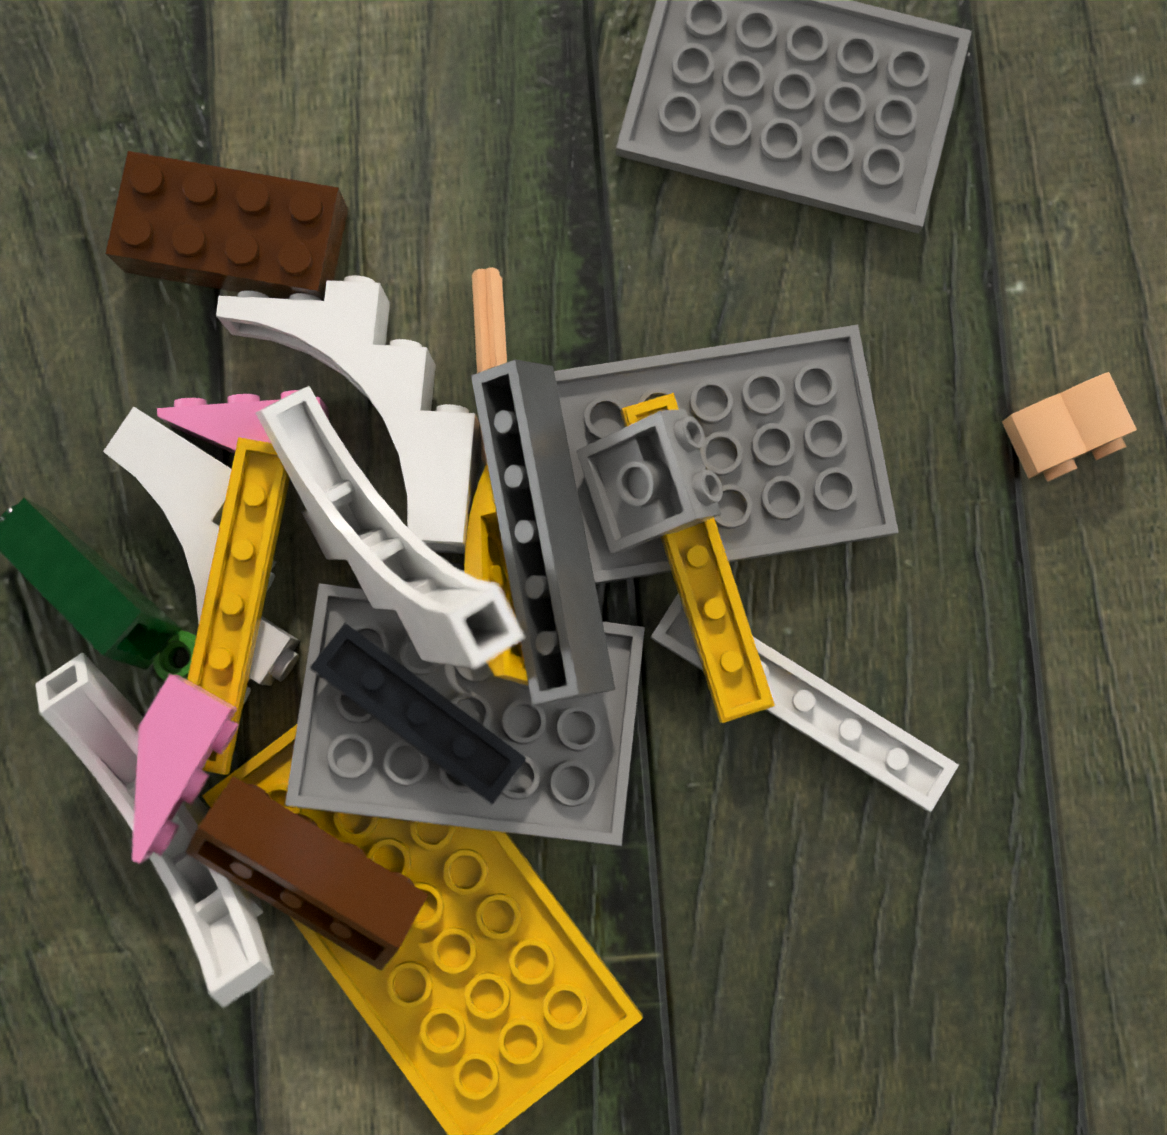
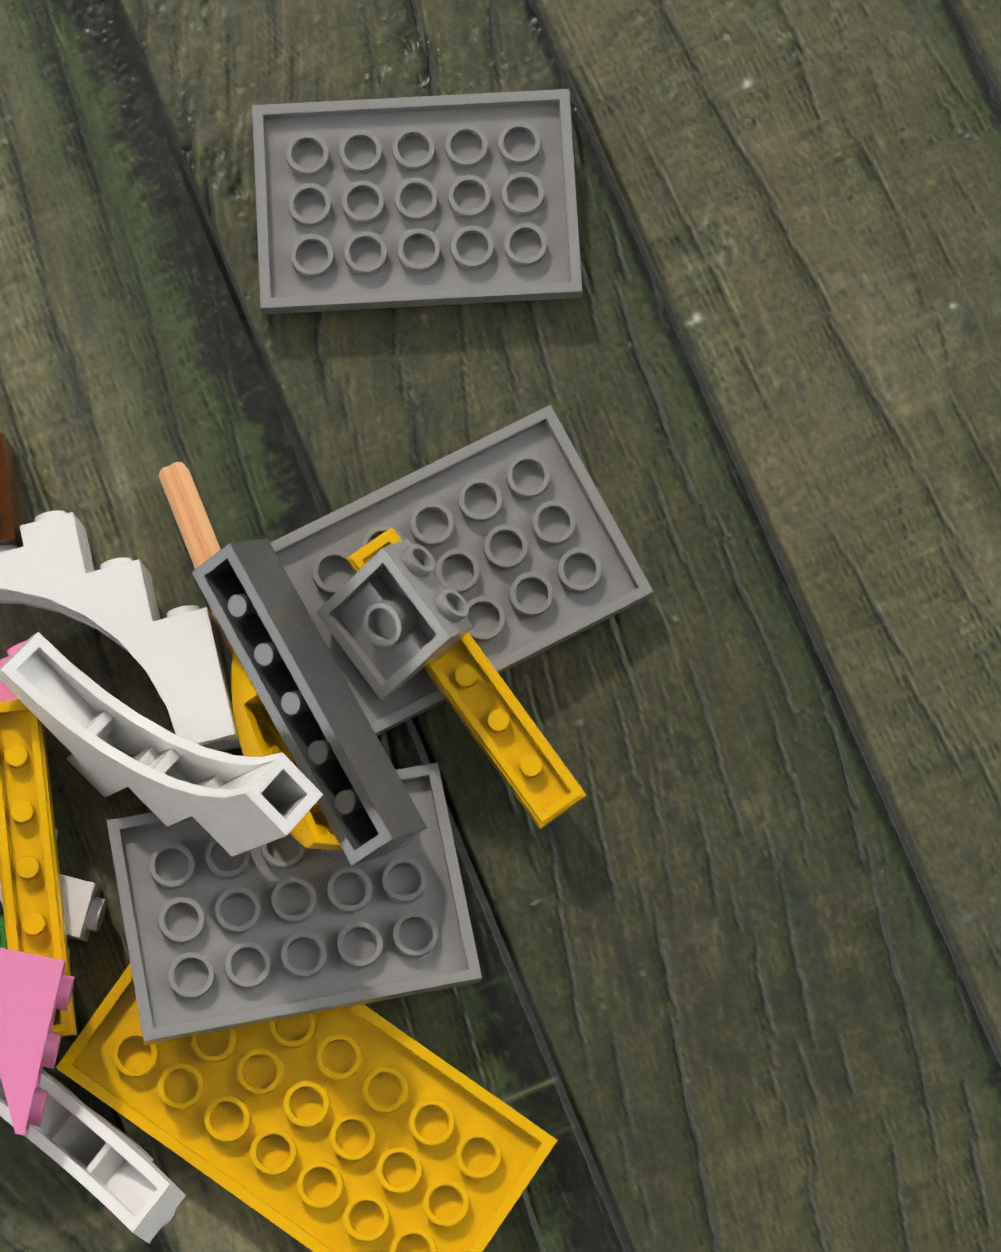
camera: 20 degrees left, 5 degrees down
reddish brown brick [185,776,428,971] -> none
black plate [310,623,527,805] -> none
white plate [650,594,959,812] -> none
light nougat brick [1002,372,1137,482] -> none

